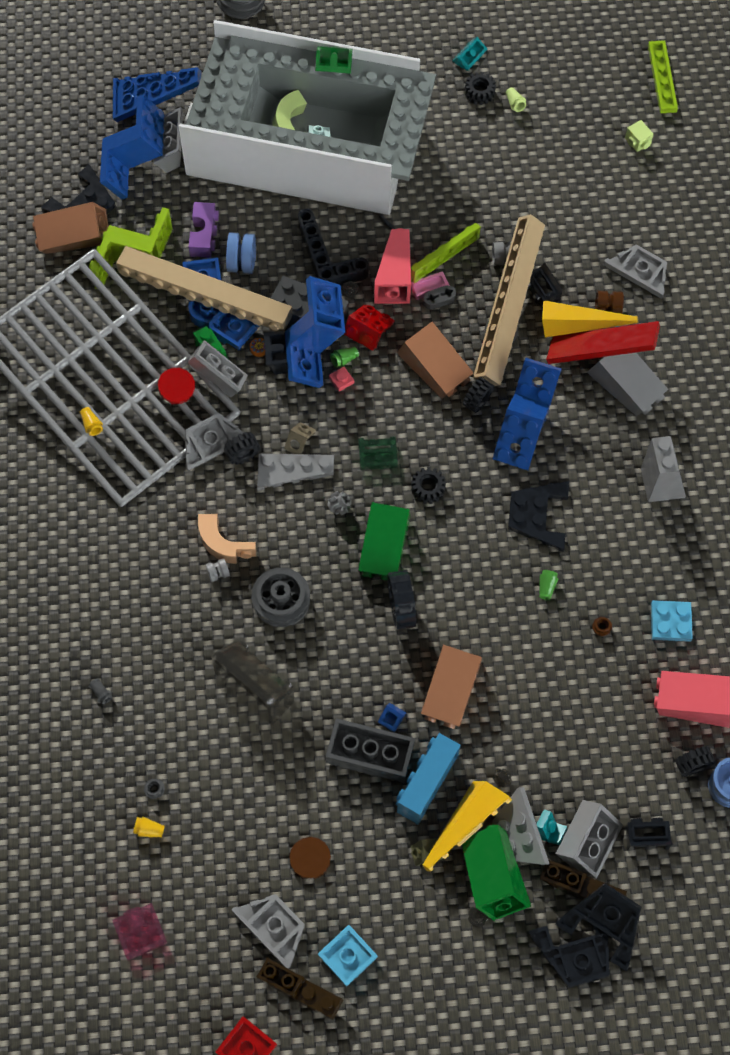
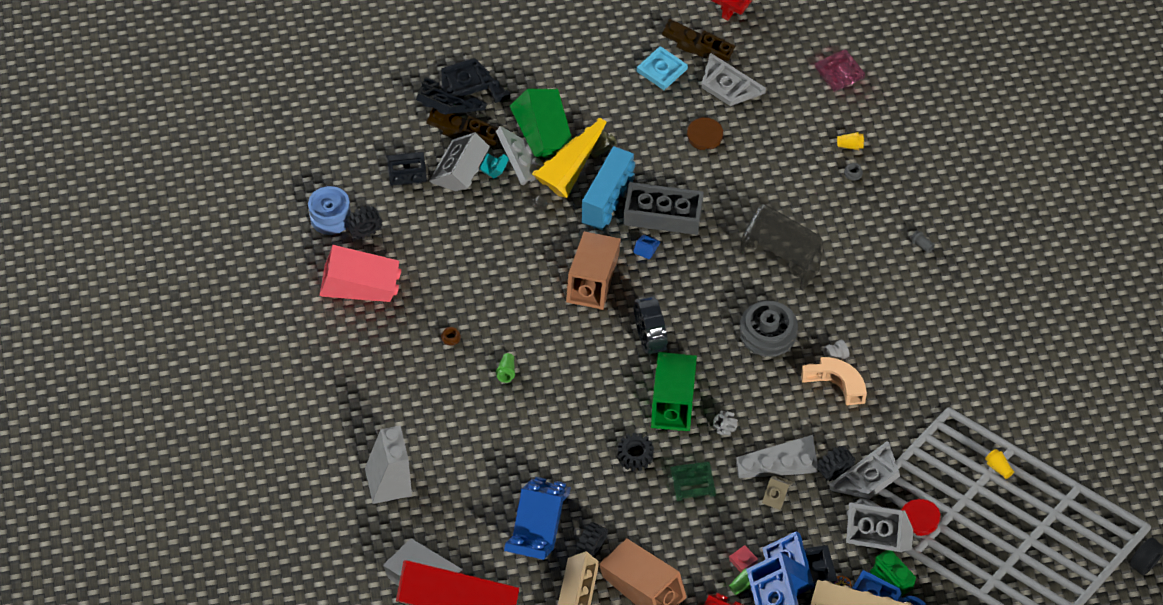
camera: 175 degrees right, 10 degrees down
black wing [508,481,569,552] -> none
medium azure plate [651,600,693,642] -> none

